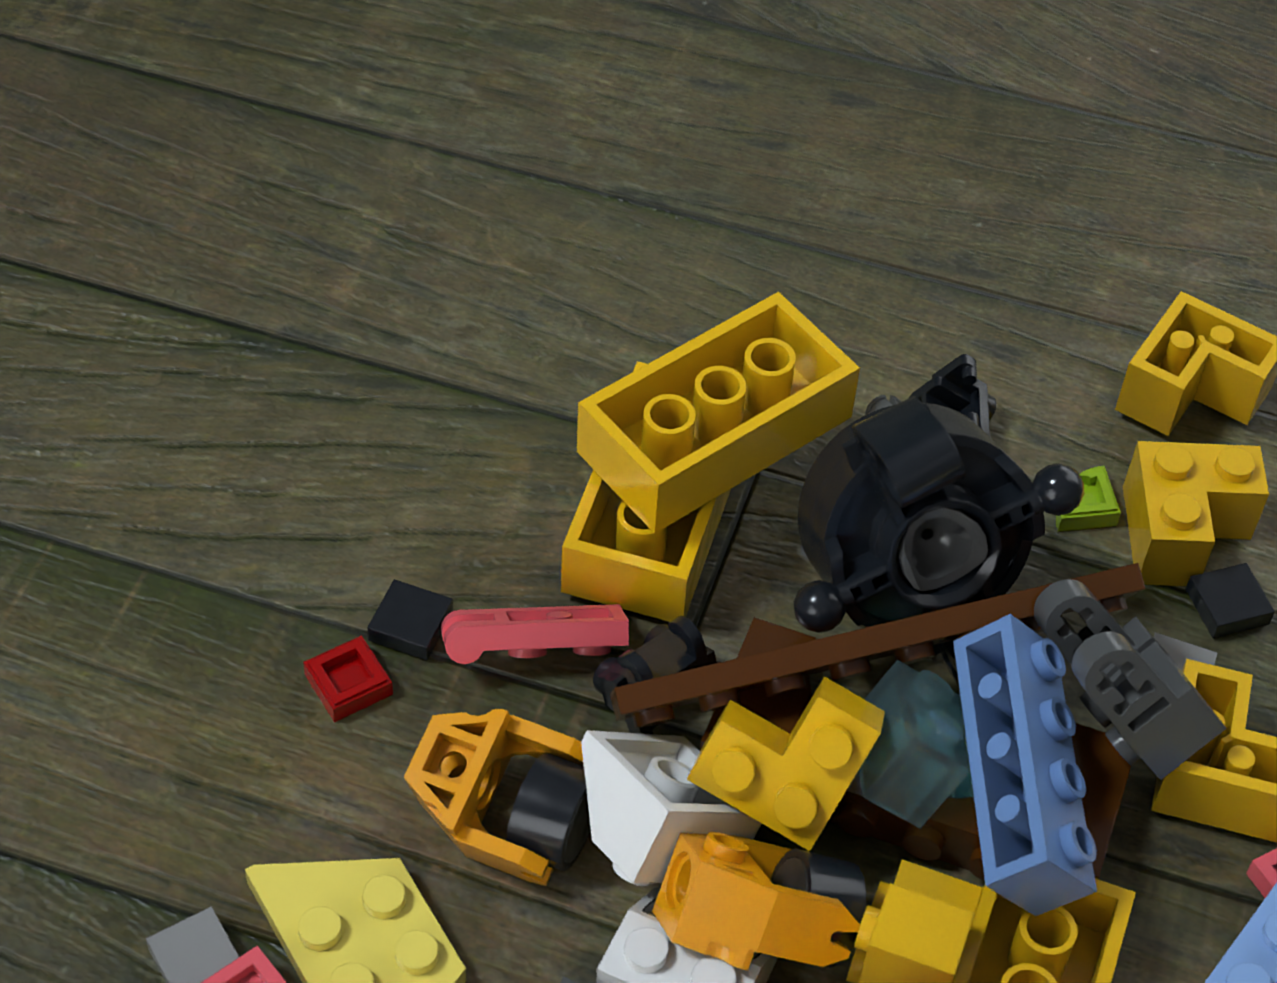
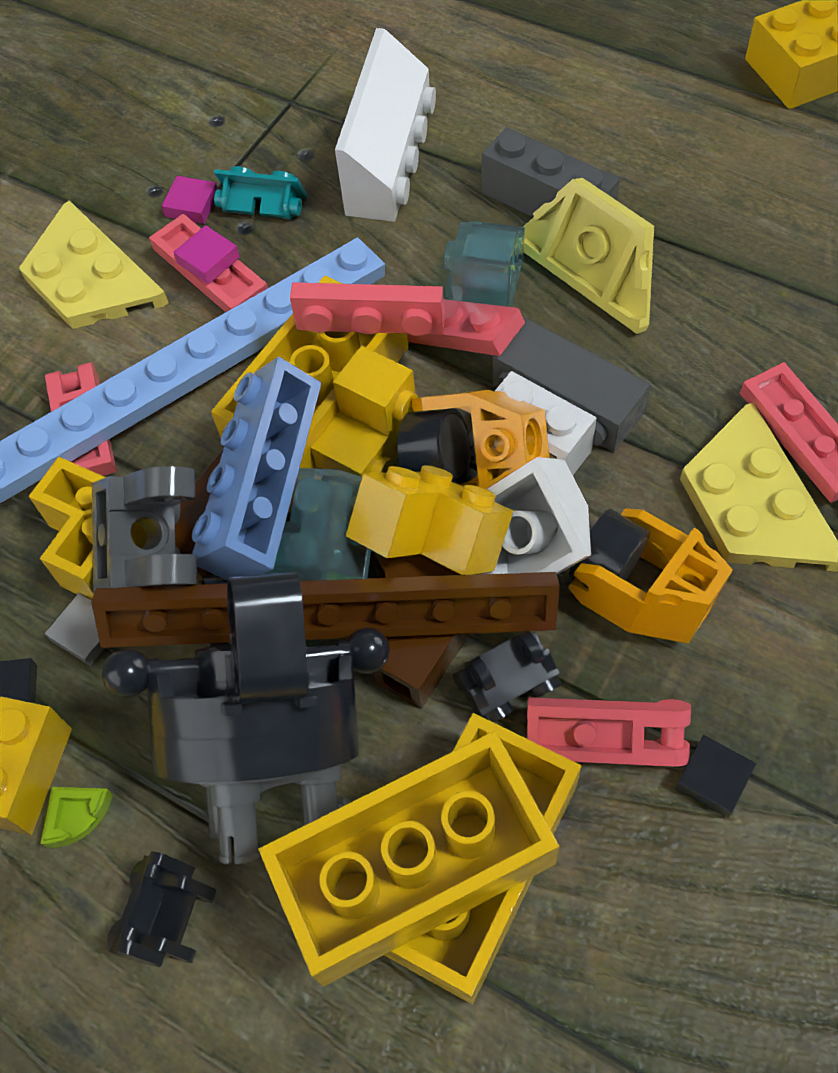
camera: 160 degrees left, 10 degrees up
red tile [303,635,393,722] -> none

